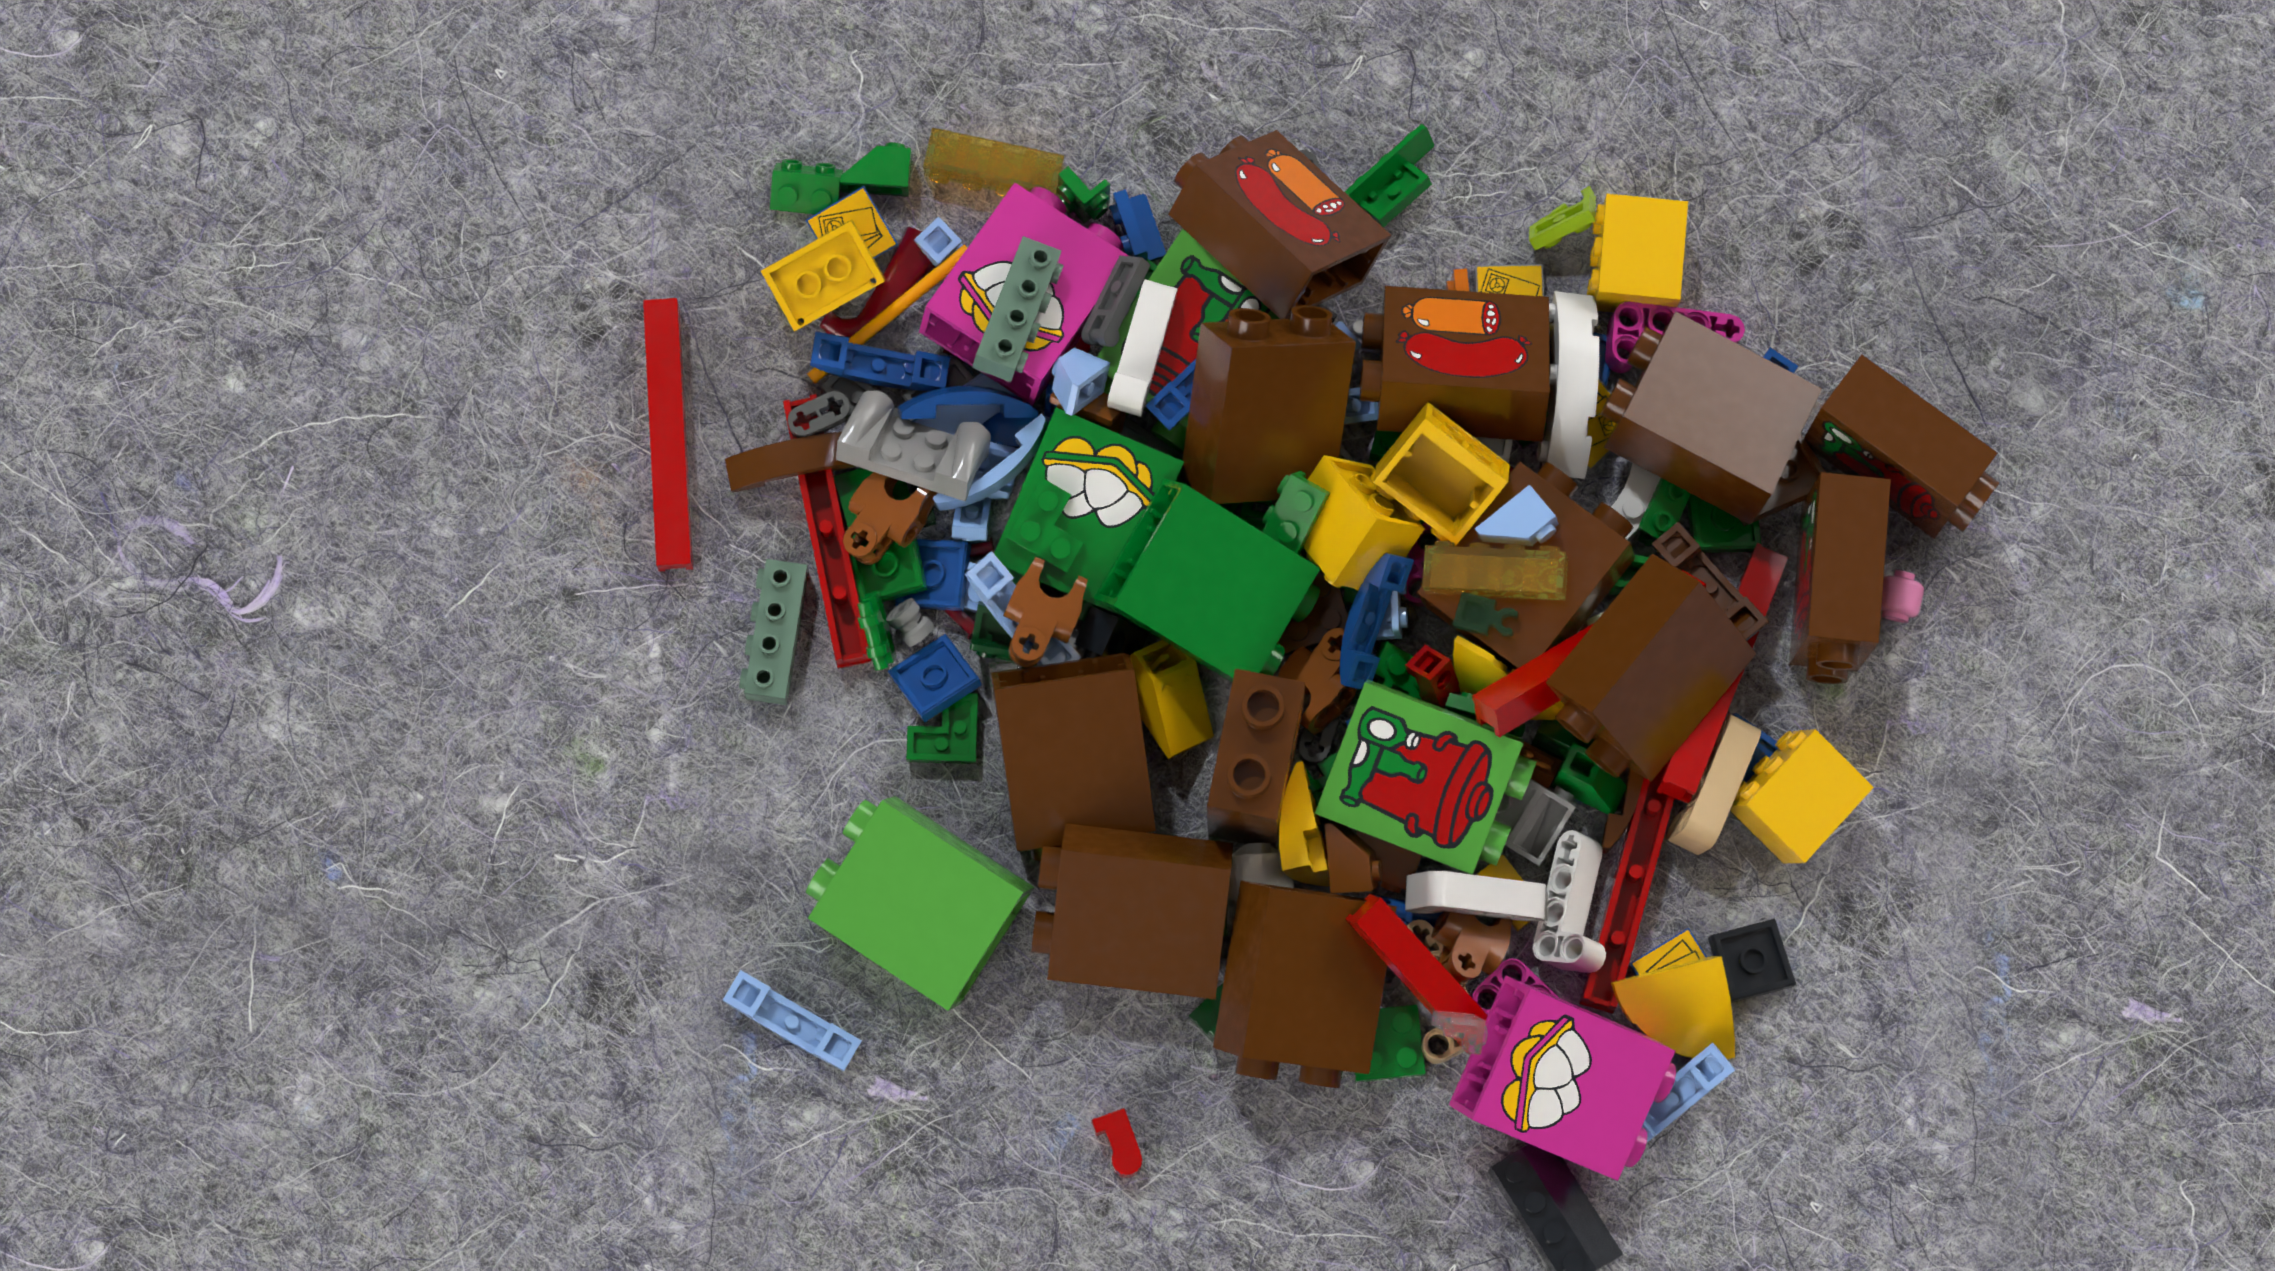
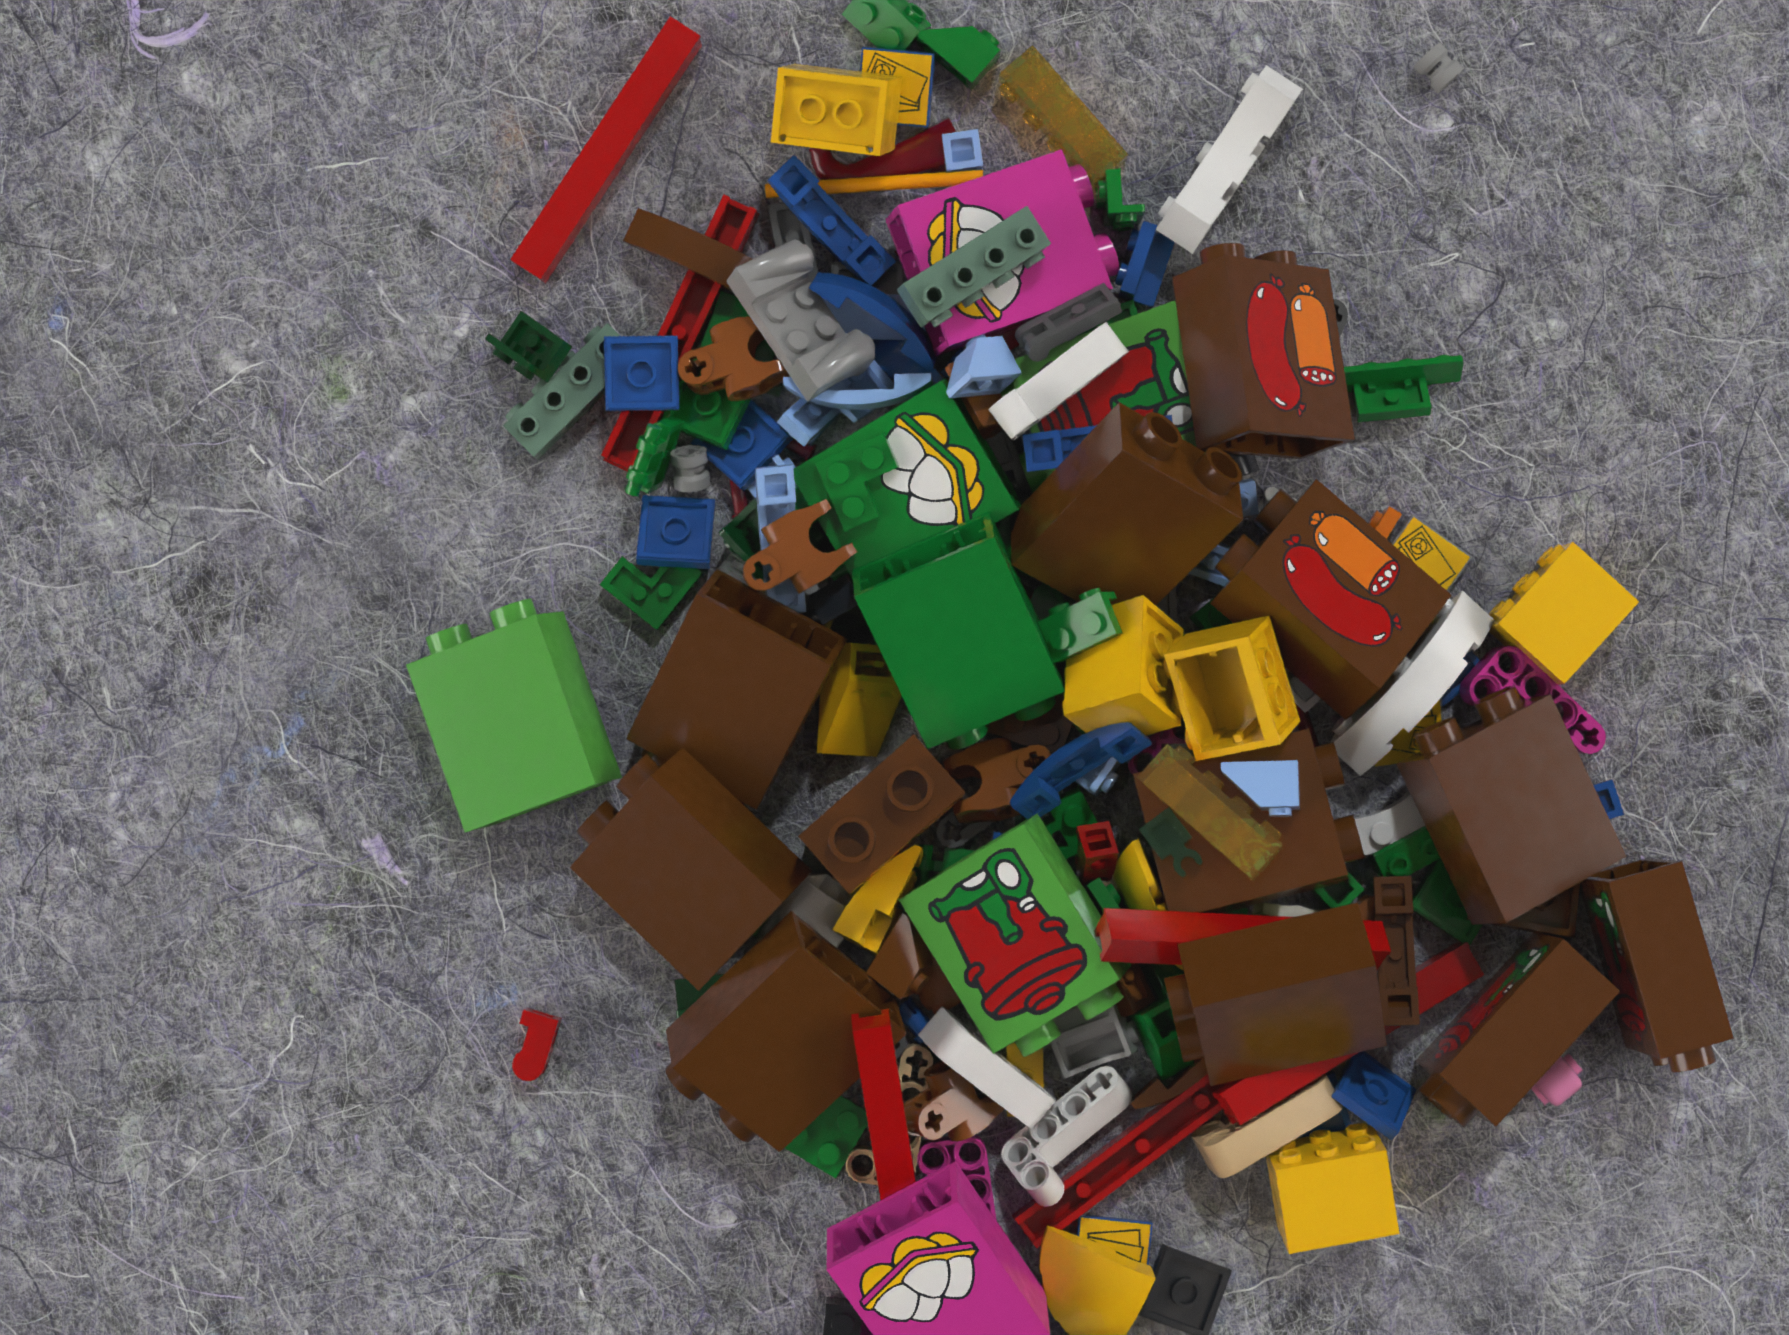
camera: 45 degrees right, 10 degrees up
light blue slope [722,970,862,1071] -> none
dark grey beam [788,391,851,438] -> none
clear bracket [1431,1011,1488,1055] -> none
lime wing [1529,186,1596,250] -> none
none -> dark green bracket [485,311,573,383]
none -> blue tile [604,336,679,411]
none -> white brick [1156,65,1303,254]
none -> blue tile [1332,1051,1416,1141]

